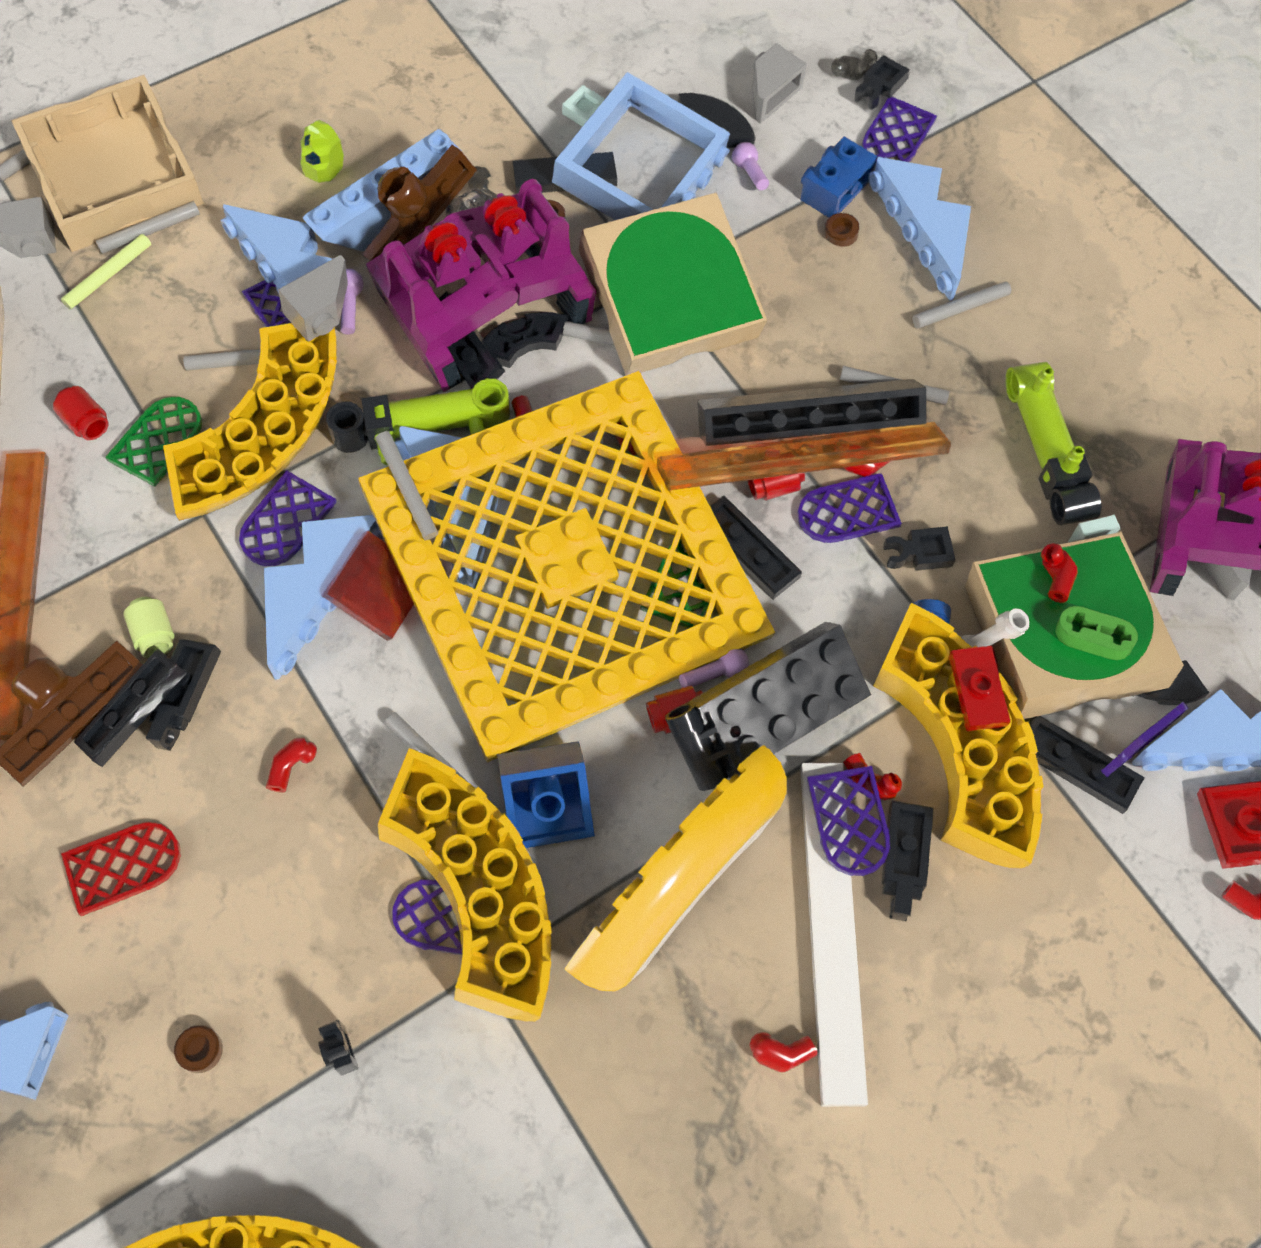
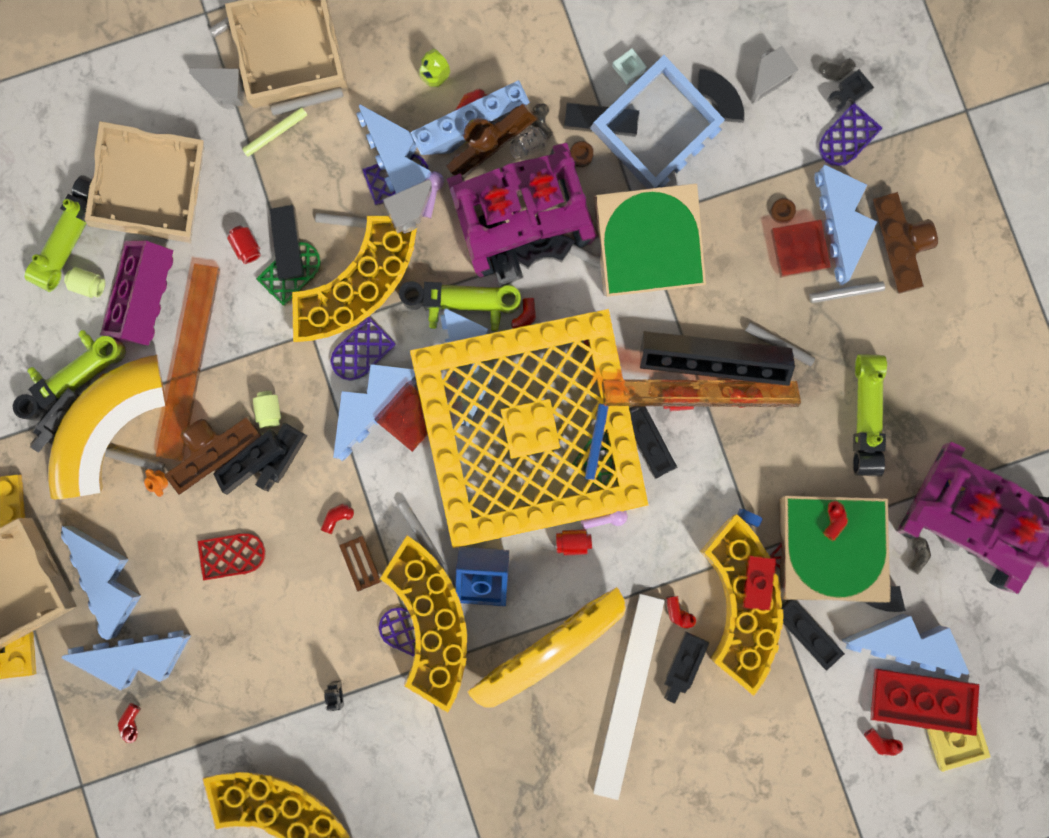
camera: 20 degrees right, 20 degrees up
reddish brown tile [174,1025,223,1073] -> none
light grey bar [375,431,438,540] -> none
black hinge [665,622,871,791] -> none
lavender bar [732,142,769,190] -> none
red arm [750,1032,818,1072] -> none
dark purple window [797,473,902,543] -> none
blue brick [800,136,877,218] -> none
dark purple window [807,766,890,876] -> none
black plate [883,526,956,571] -> none
white bar [961,609,1029,647] -> none
bright green beam [1055,606,1138,660] -> none
light aqua plate [1068,515,1120,543] -> none
dark purple window [1102,702,1189,777] -> none
none -> black tile [269,205,304,281]
none -> reddish brown tile [339,536,382,592]
none -> blue bar [585,404,609,480]
none -> clear red plate [771,220,831,278]
none -> reddish brown plate [873,192,938,294]
none -> clear smoke arm [907,536,931,575]

